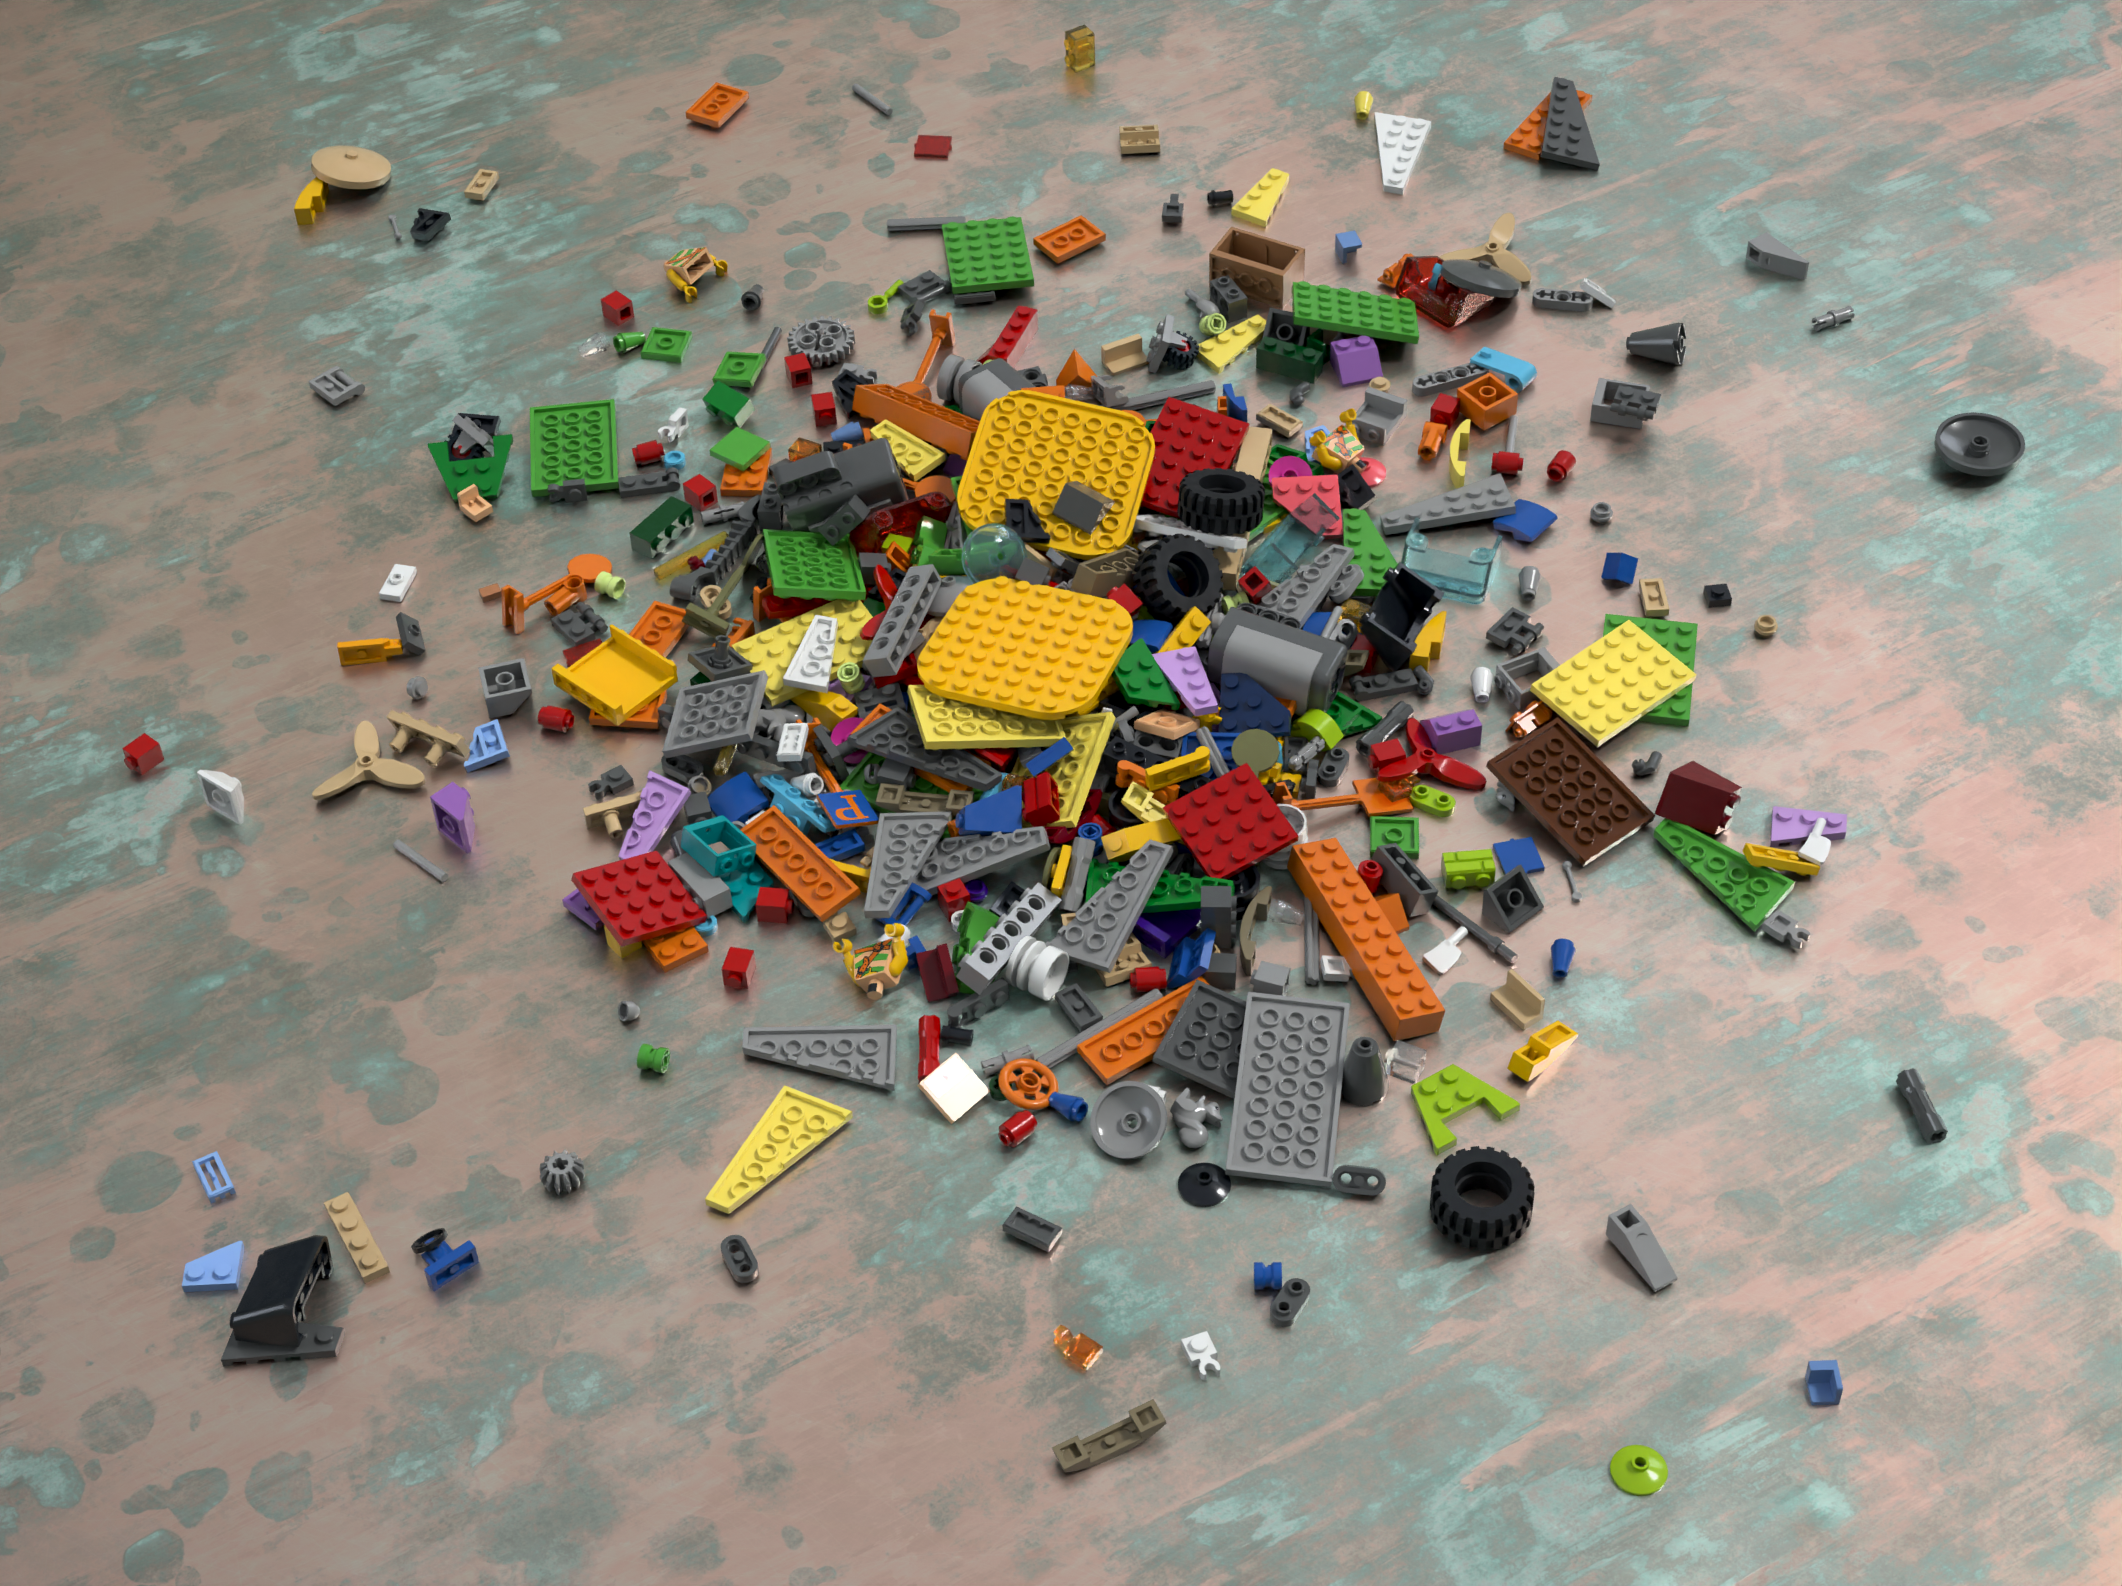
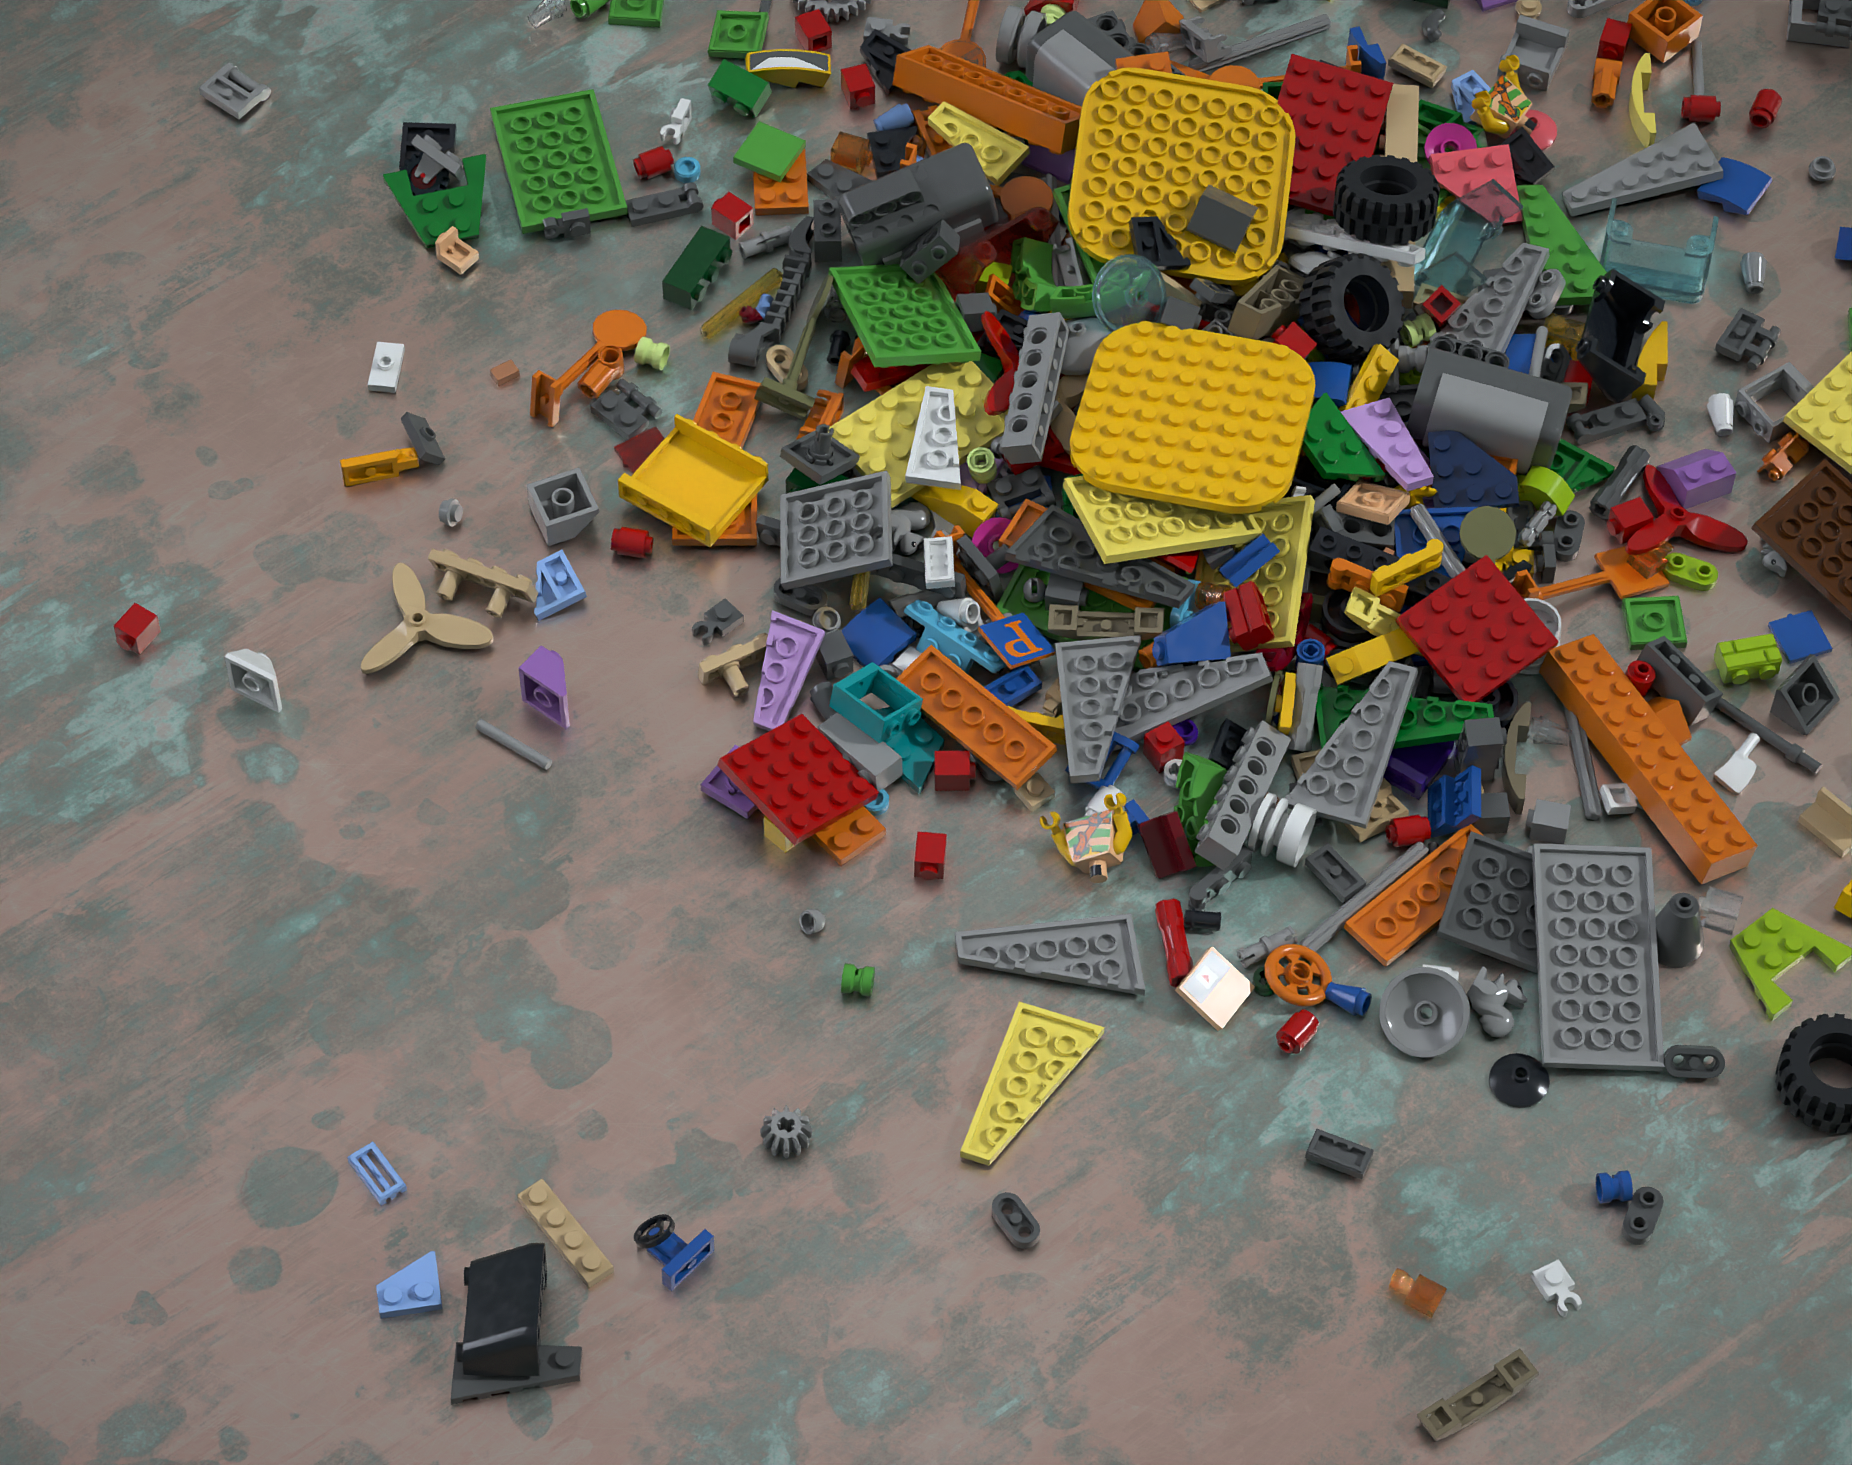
camera: 10 degrees left, 10 degrees up
none -> slope [745,49,831,88]

